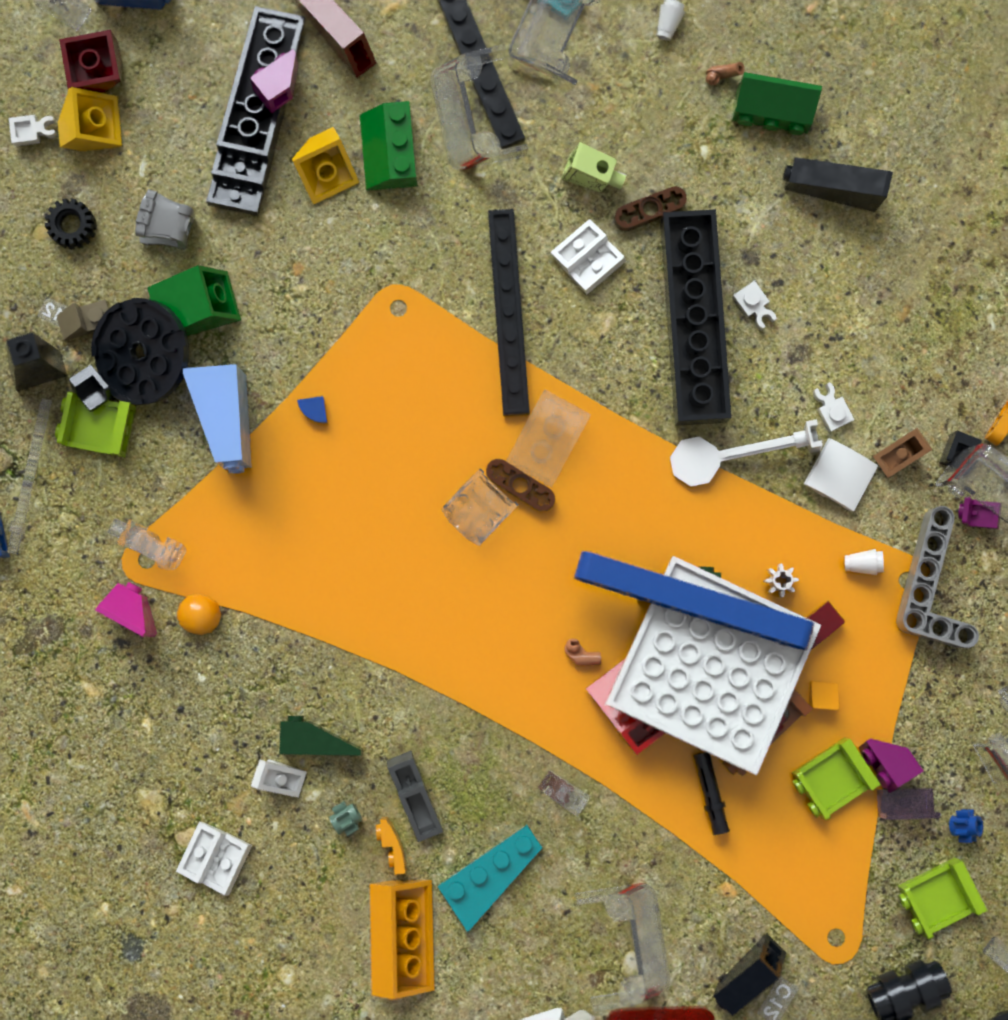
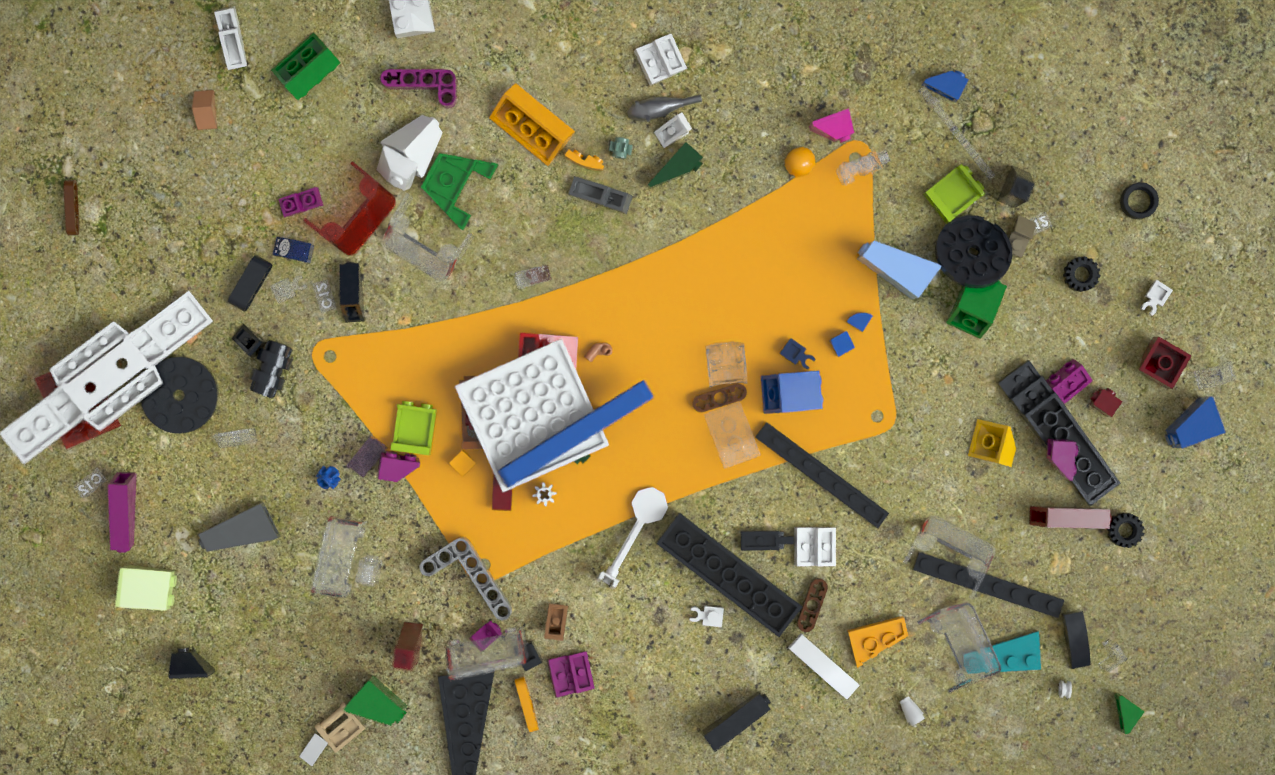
camera: 130 degrees right, 5 degrees up
yellow slope [58,87,122,151] -> none
black panel [69,365,112,412] -> none
light grey piece [135,189,195,250] -> none
green slope [360,101,418,191] -> none
teal wing [438,825,542,932] -> none
yellowish green torso [561,142,626,192] -> none
black pin [693,752,730,835] -> none
nougat arm [706,62,745,85] -> none
green slope [731,72,822,135] -> none
white slope [804,438,878,511] -> none
white plate [813,382,854,433] -> none
white cone [844,549,884,575] -> none
lime panel [898,857,988,939] -> none
none -> green wing [421,153,499,231]
none -> magenta slope [547,651,595,698]
none -> flat silver piece [627,94,702,122]
none -> black hinge [741,531,794,551]
none -> slope [761,371,823,414]
none -> dark blue plate [779,338,816,369]
none -> white slope [788,633,860,699]
none -> blue slope [829,331,855,357]
none -> light orange wing [847,616,908,668]
none -> magenta bracket [1046,359,1093,404]
none -> dark red brick [1089,388,1123,417]

